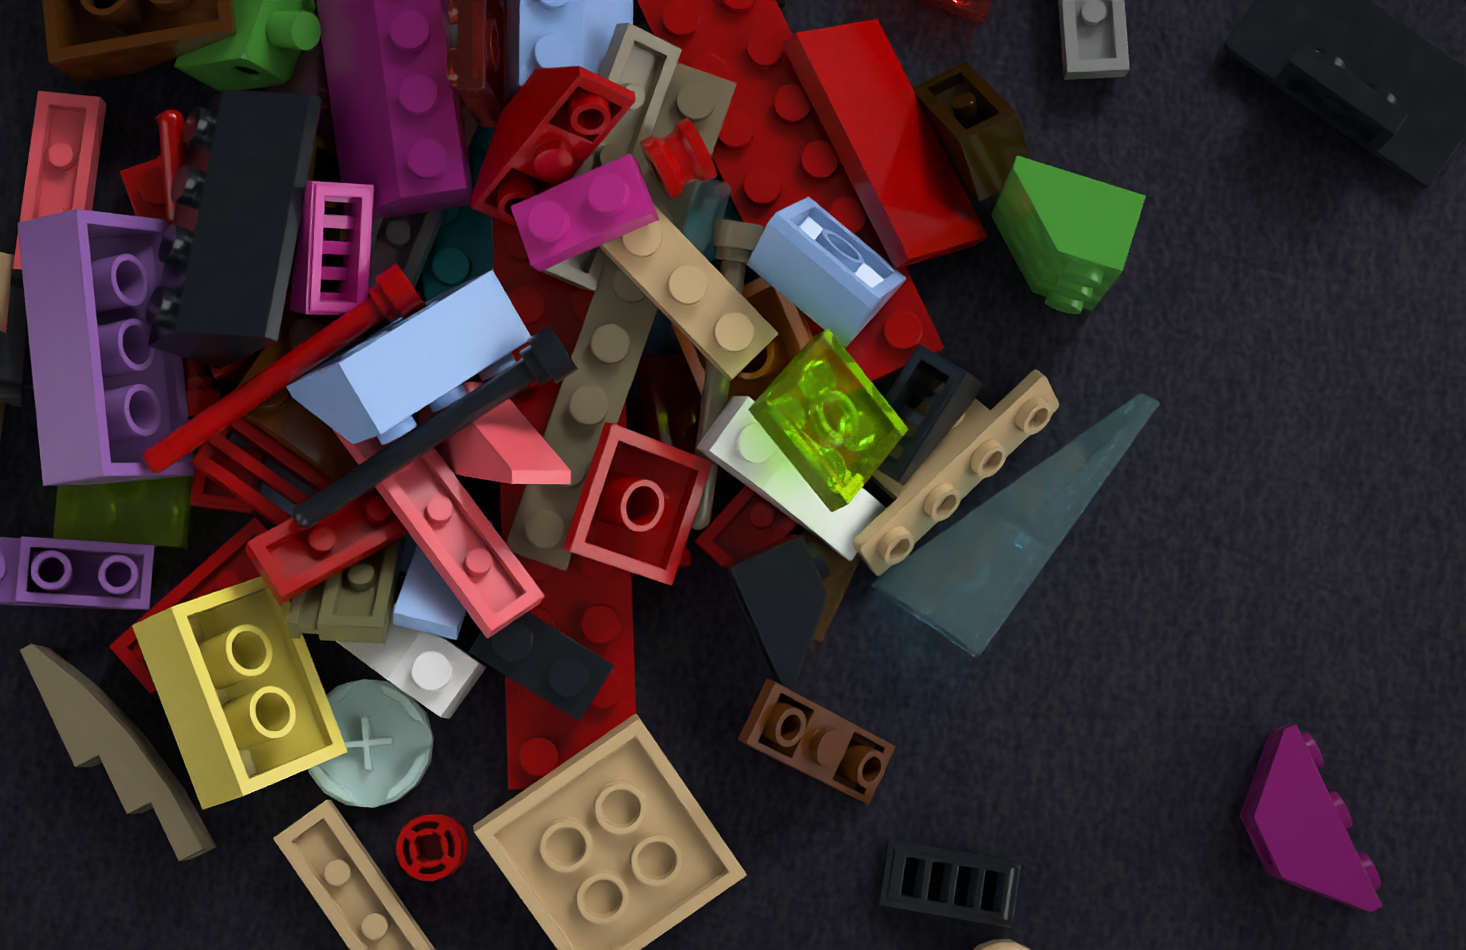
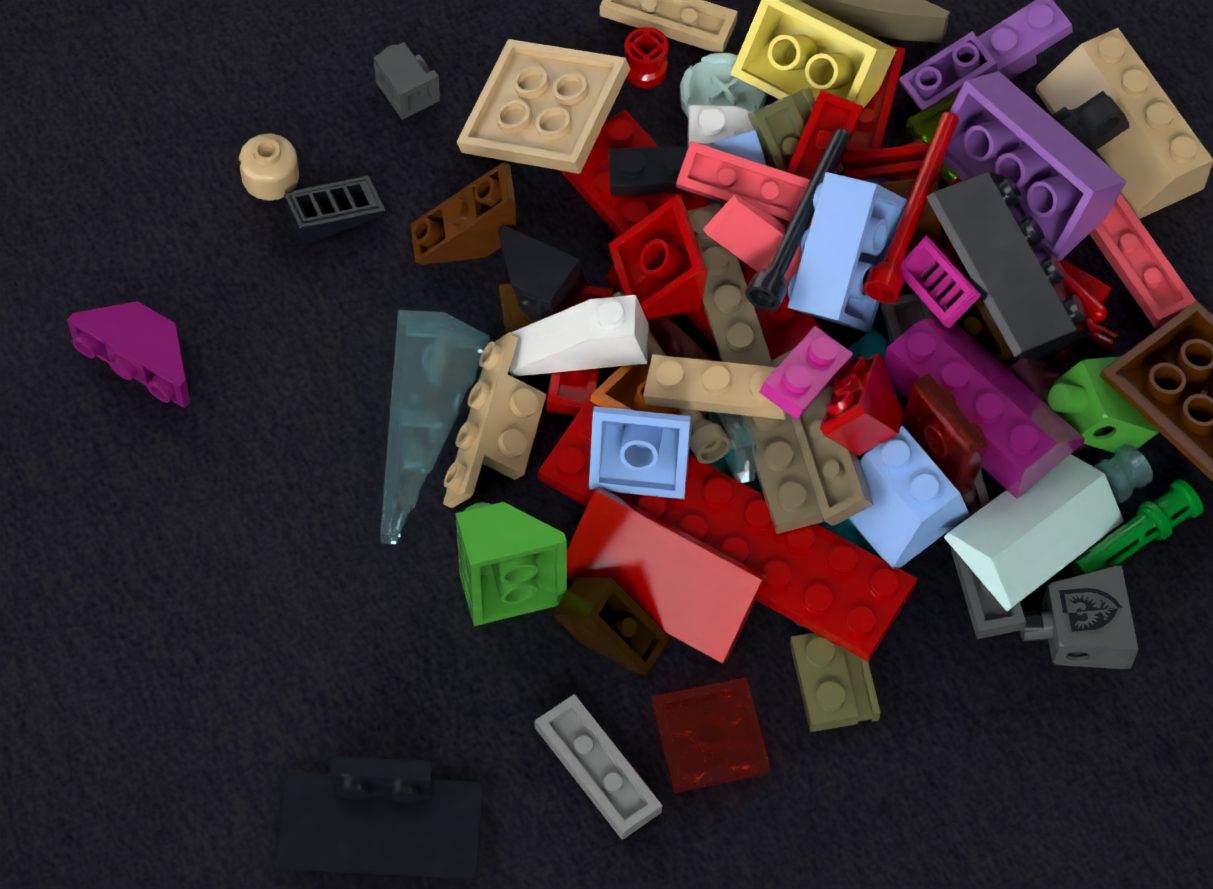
camera: 145 degrees right, 20 degrees down
red wheel [640,118,717,201] -> none
clear neon green plate [748,328,908,512] -> none
black slope [850,344,984,486] -> none

